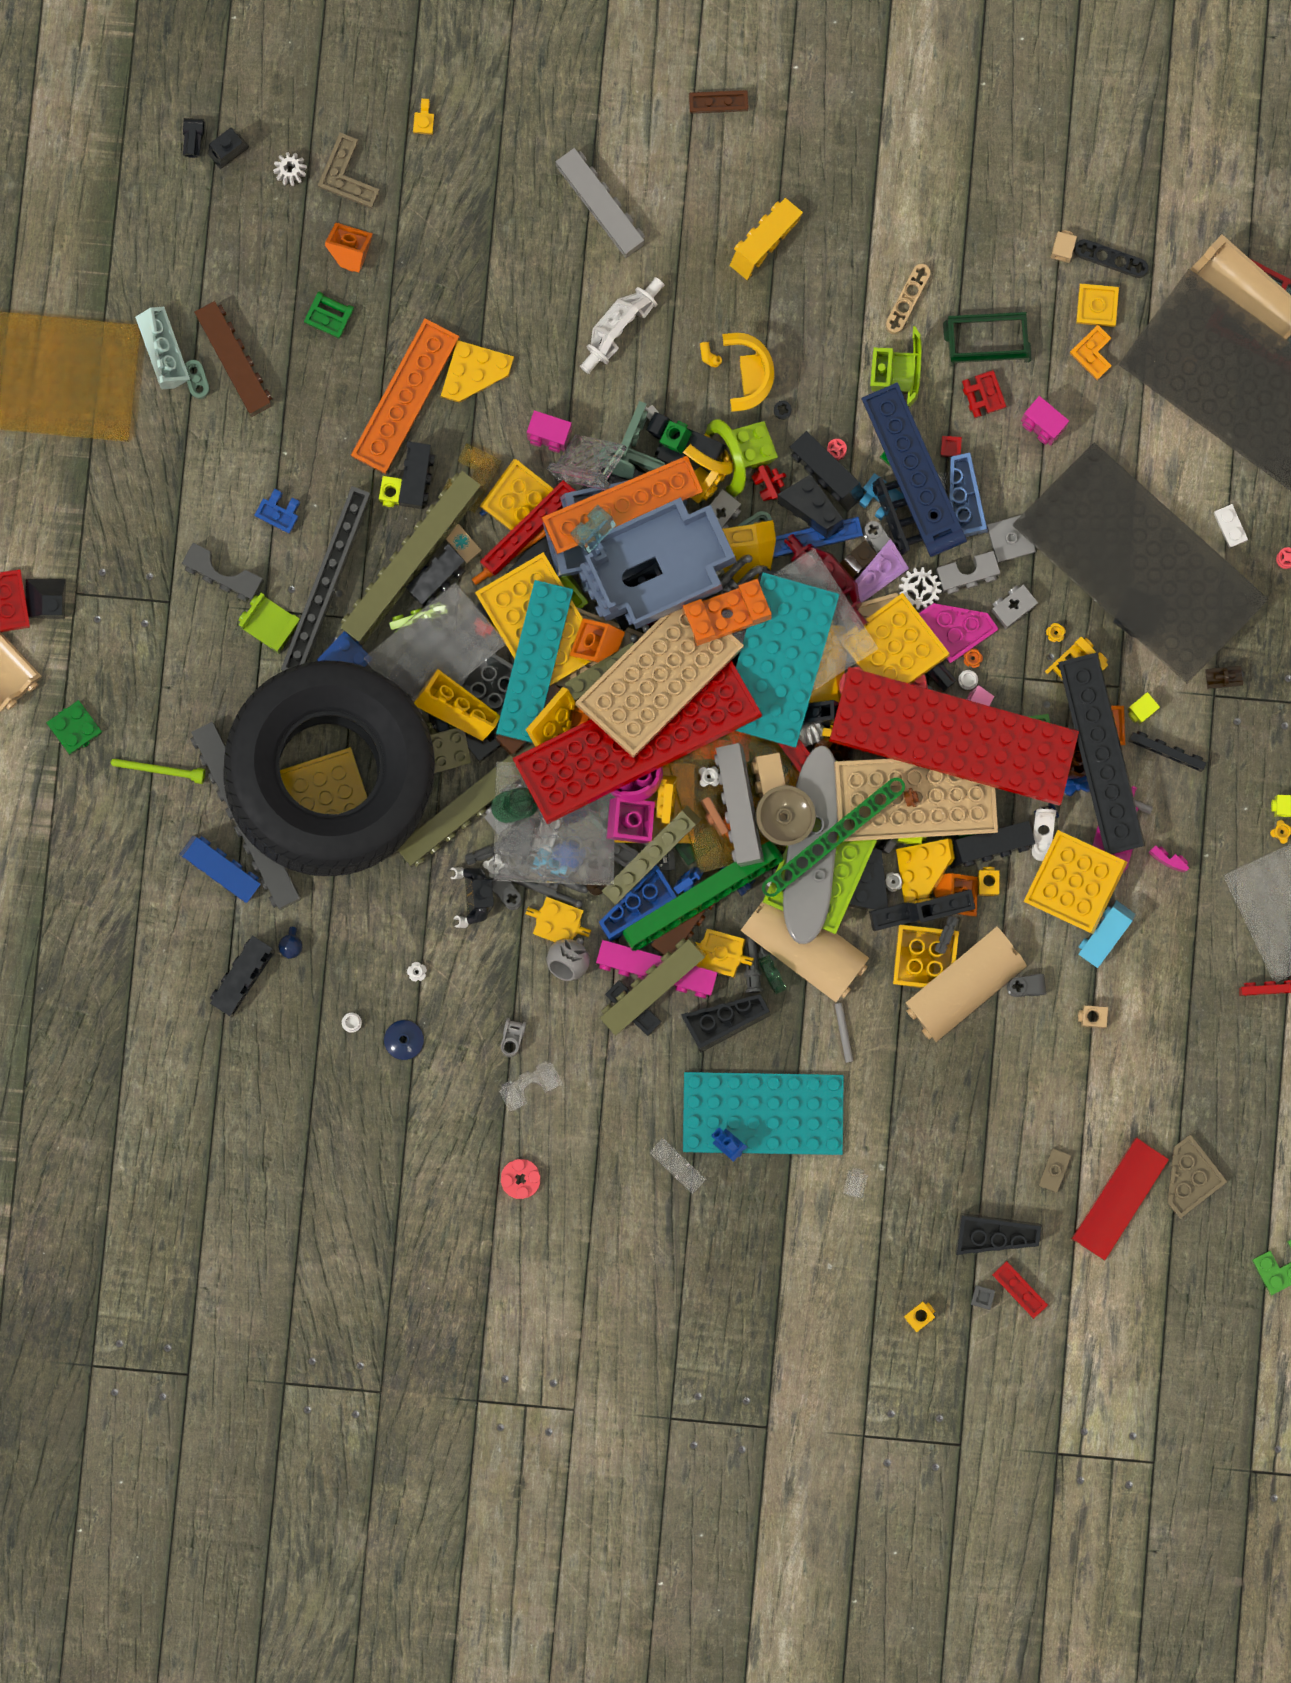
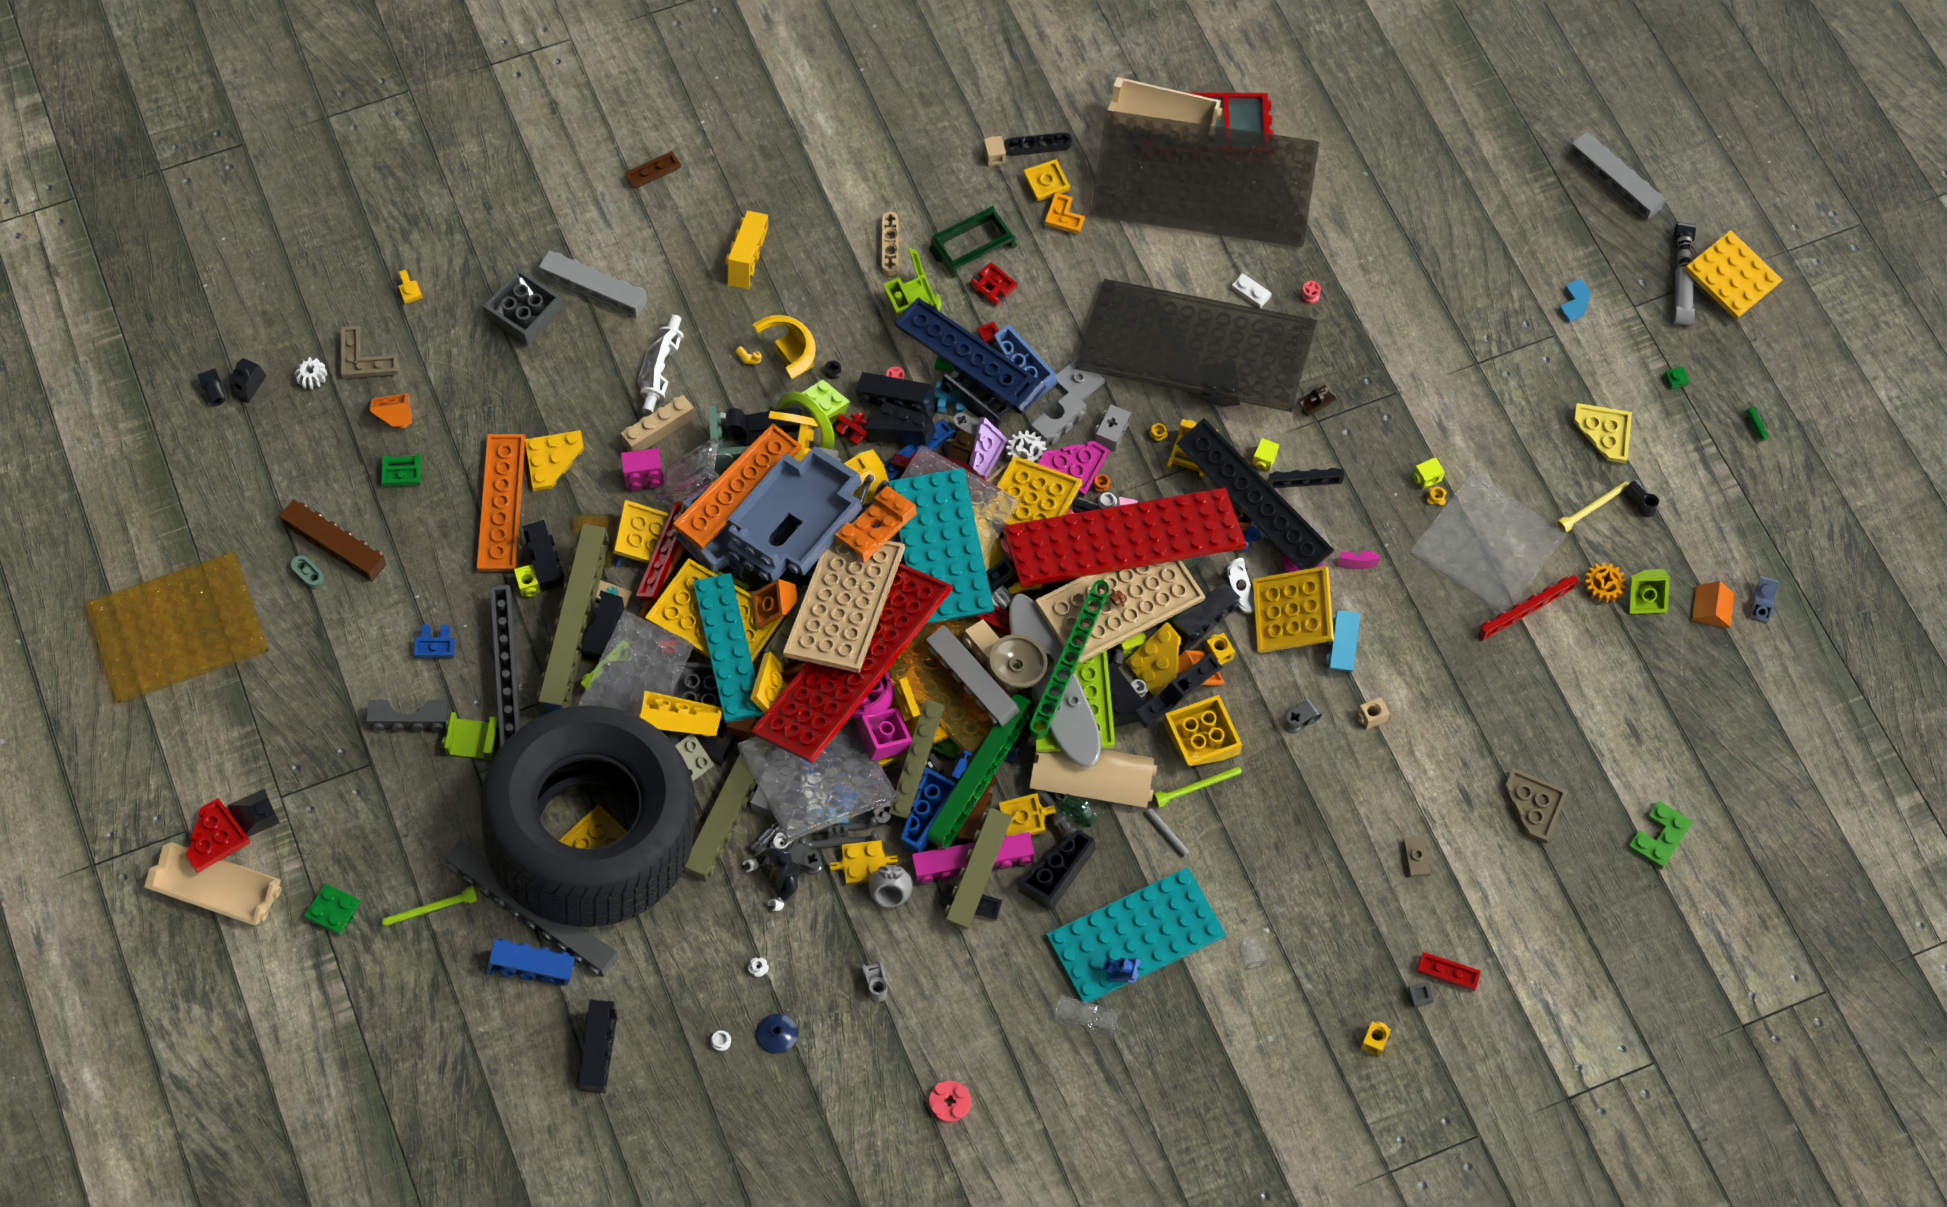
camera: 30 degrees left, 20 degrees down
light aqua wedge [135,307,190,390] -> none
dark blue piece [278,927,302,959] -> none
clear green piece [491,787,538,823] -> none
clear arch [499,1061,563,1113] -> none
clear light blue brick [570,504,616,553] -> none
green brick [660,421,692,454] -> none
white plate [699,767,719,787] -> none
nougat plate [700,797,728,836] -> none
tan cylinder [906,927,1027,1042] -> none
dark grey axle [935,916,959,954] -> none
black wedge [955,1213,1042,1255] -> none
dark pink brick [1021,396,1069,446] -> none
red arch [1071,1137,1169,1261] -> none
none -> dark grey slope [483,269,563,346]
none -> tan brick [621,395,695,452]
none -> lime piece [1153,767,1242,808]

